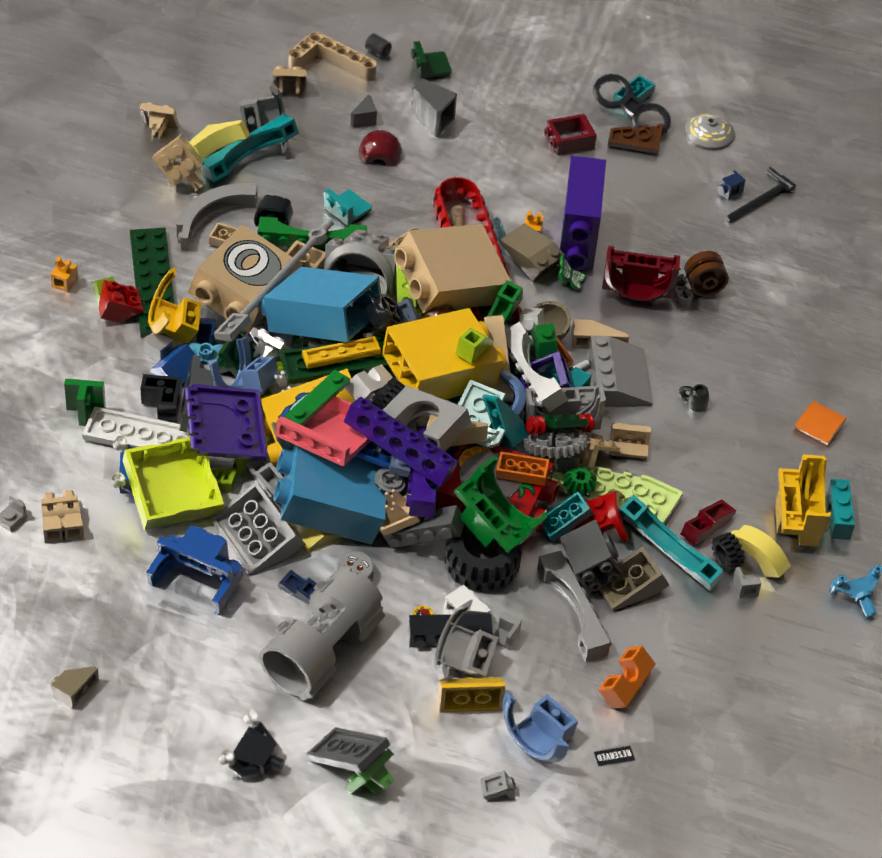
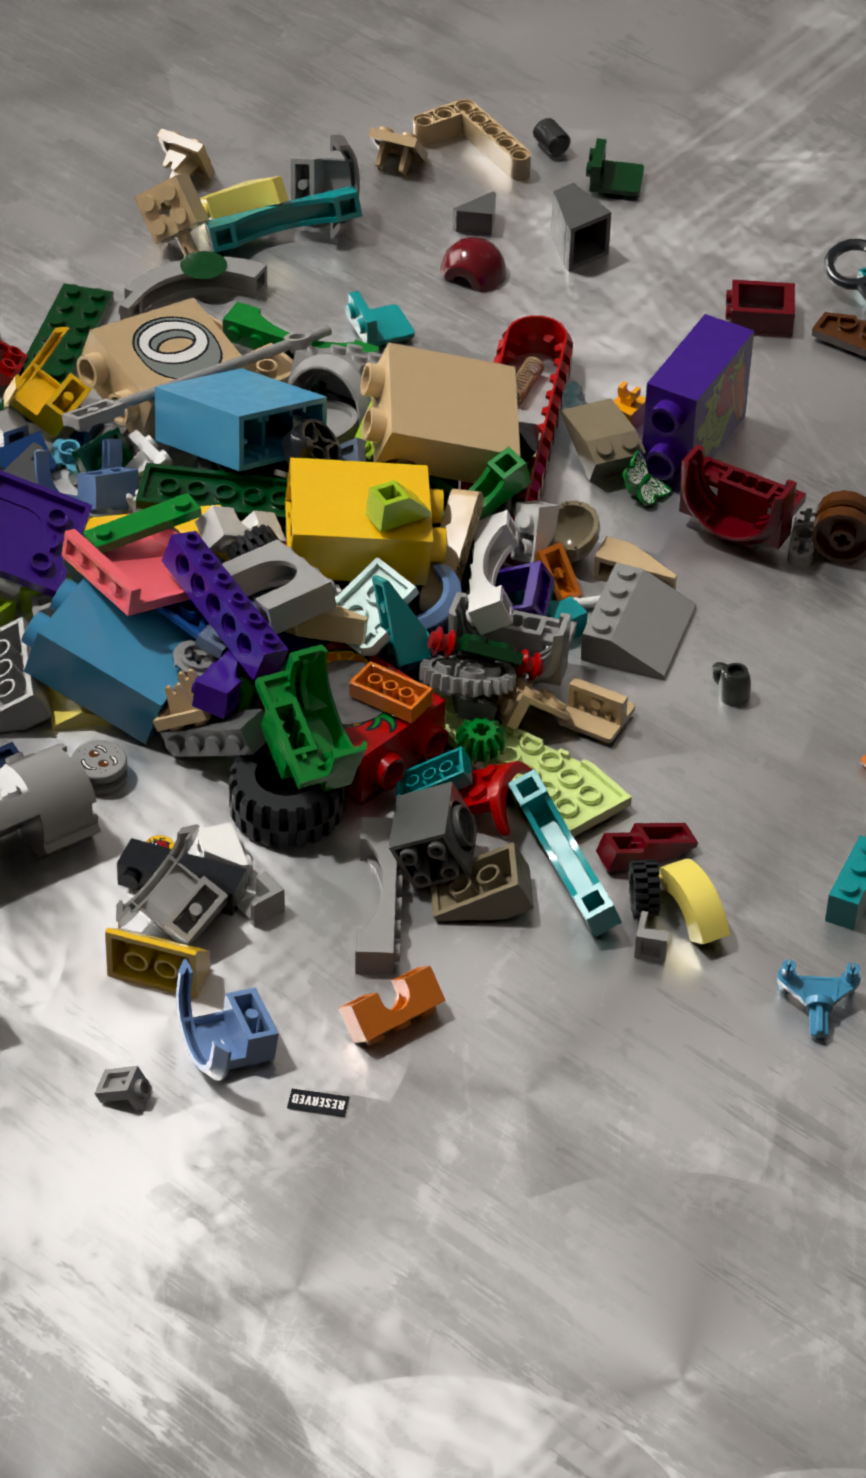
camera: 25 degrees right, 5 degrees down
black brick [254,195,293,227] -> none
yellow tile [302,336,381,369] -> none
green slope [531,323,557,360] -> none
yellow piece [775,454,831,547] -> none
none -> dark green sticker [180,251,227,279]

